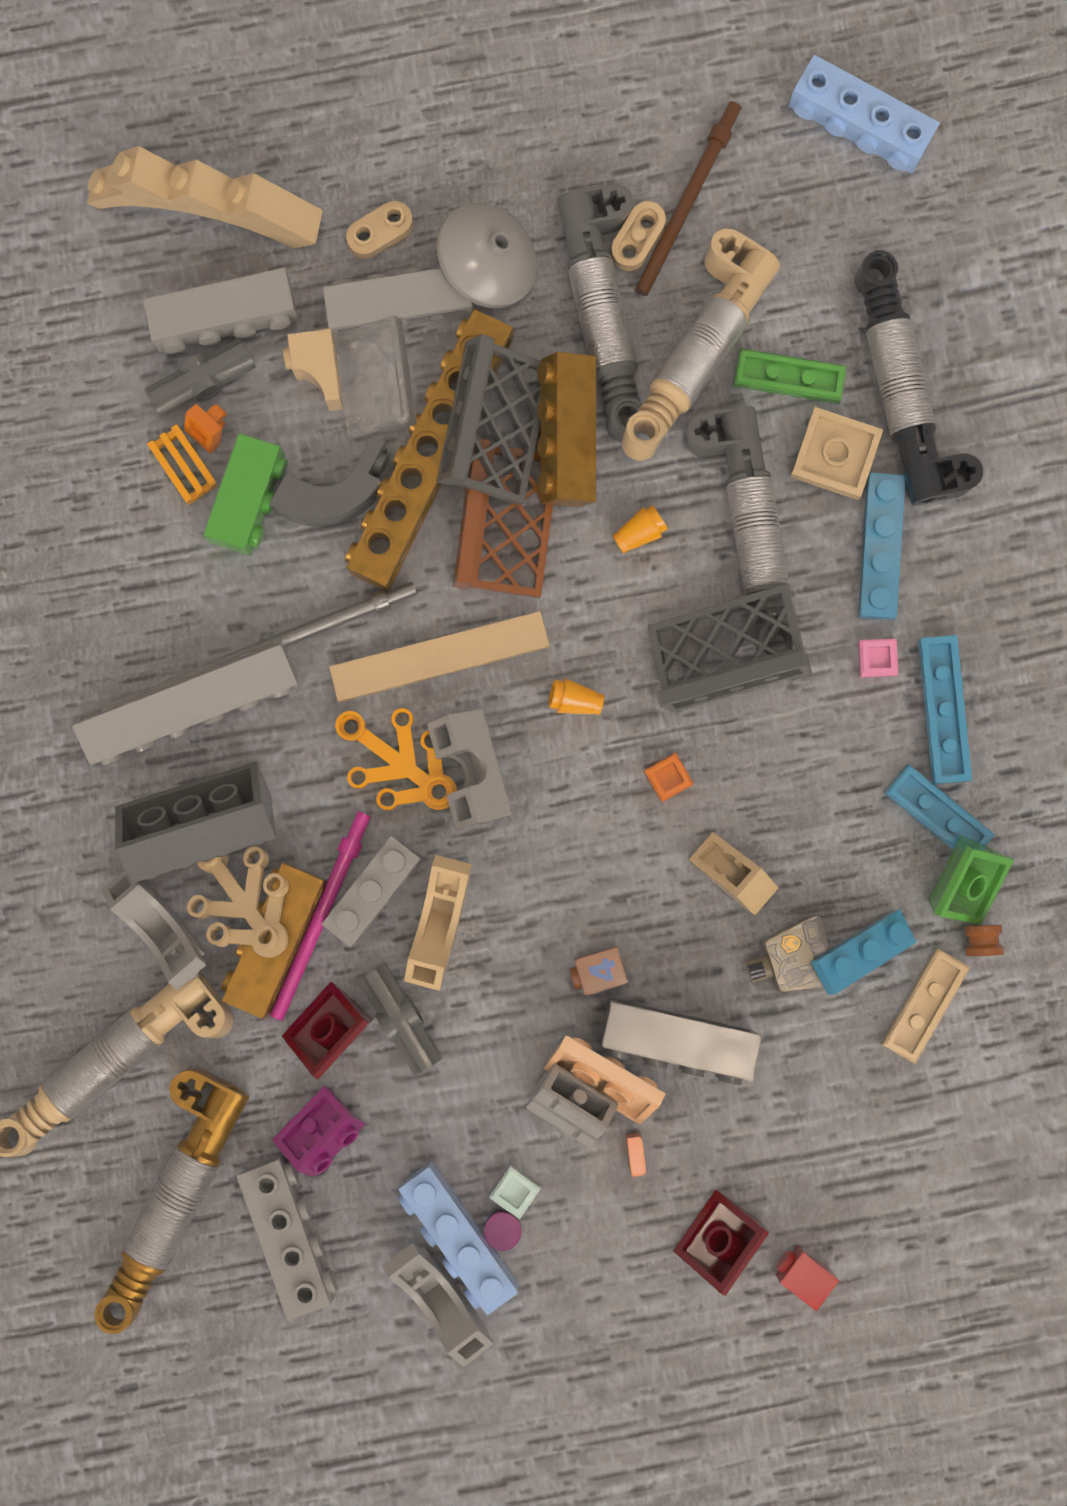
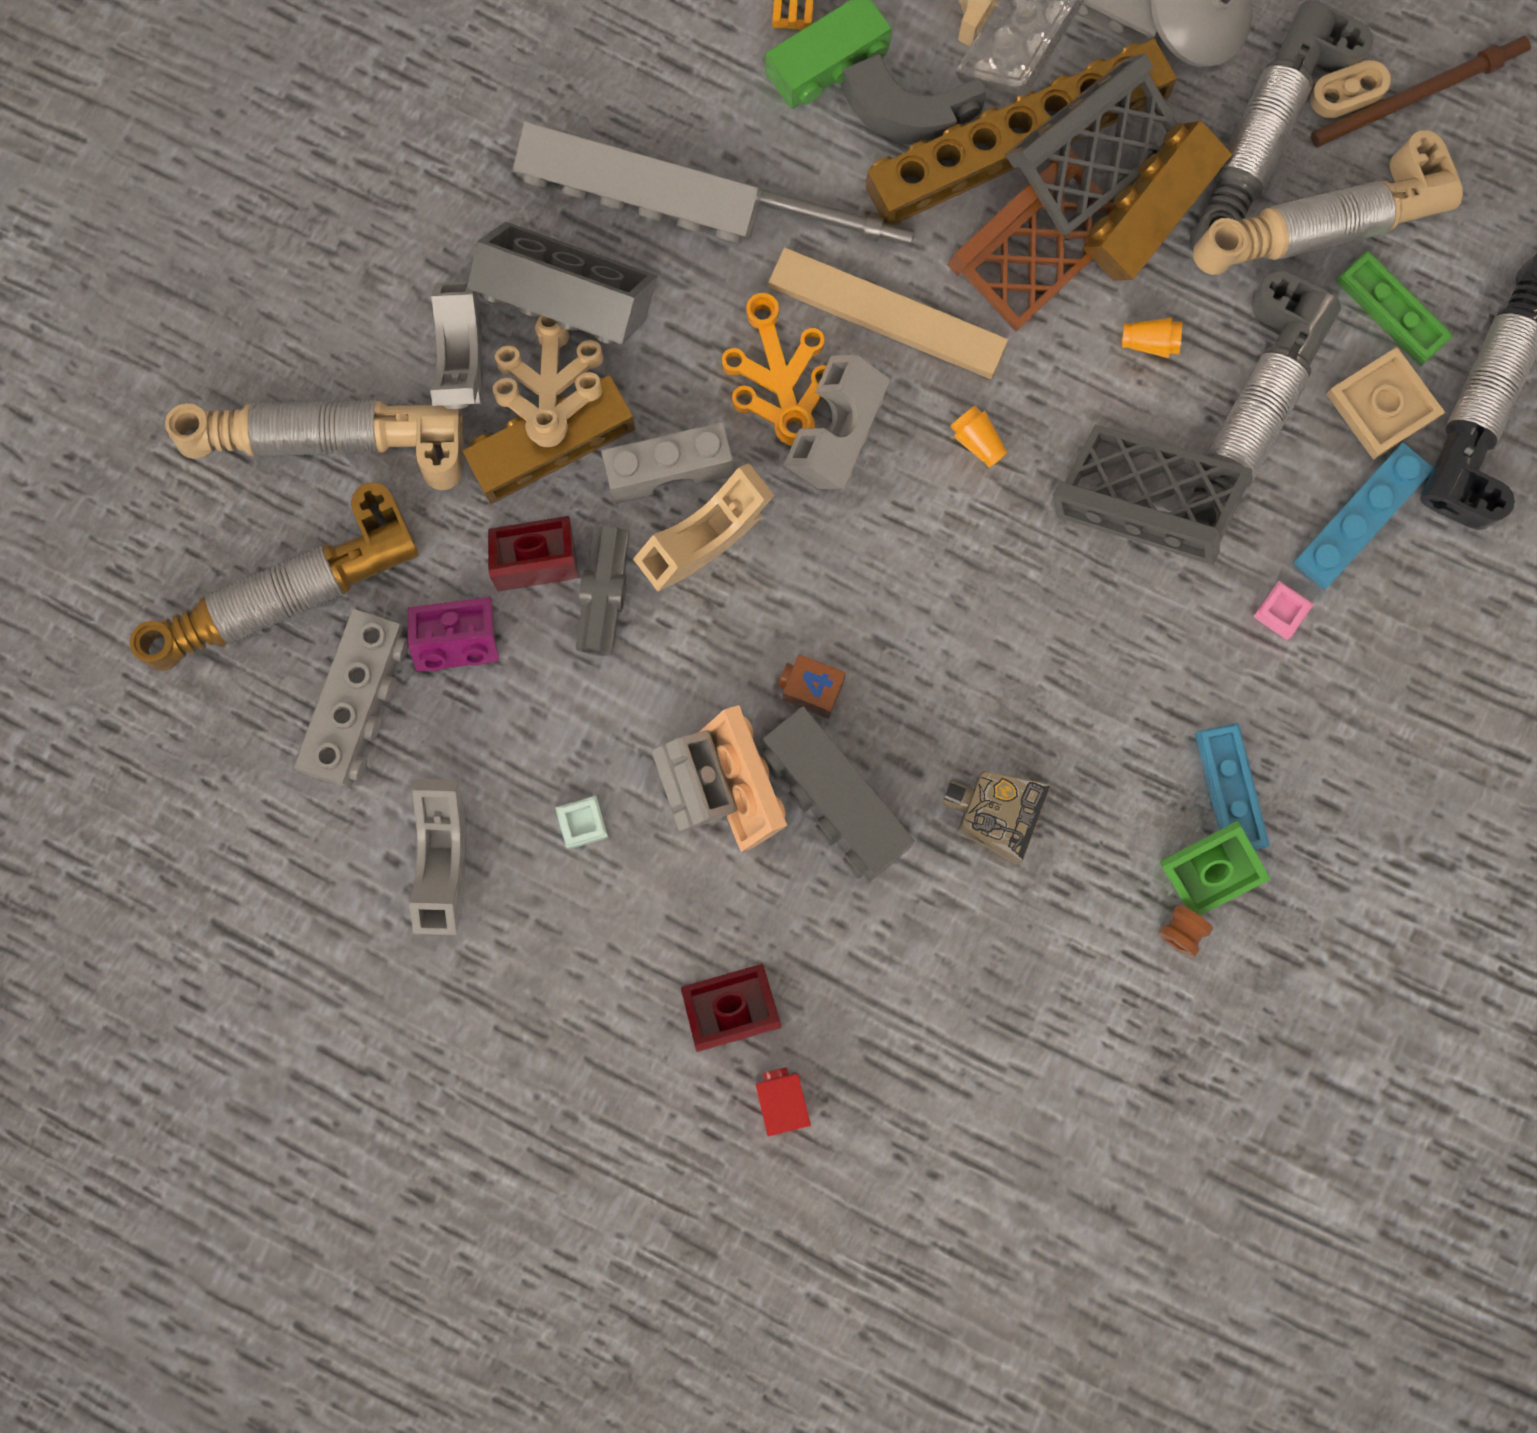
camera: 35 degrees right, 5 degrees down
dark pink bar [270,811,371,1021] -> none
light blue brick [398,1161,519,1316] -> none
magenta tile [484,1210,522,1251] -> none
tile [625,1132,646,1177] -> none
orange tile [643,752,694,803] -> none
tan arch [689,832,778,916] -> none
dark azure plate [811,909,916,995] -> none
tan tile [881,948,970,1064] -> none
dark azure plate [918,635,972,784] -> none

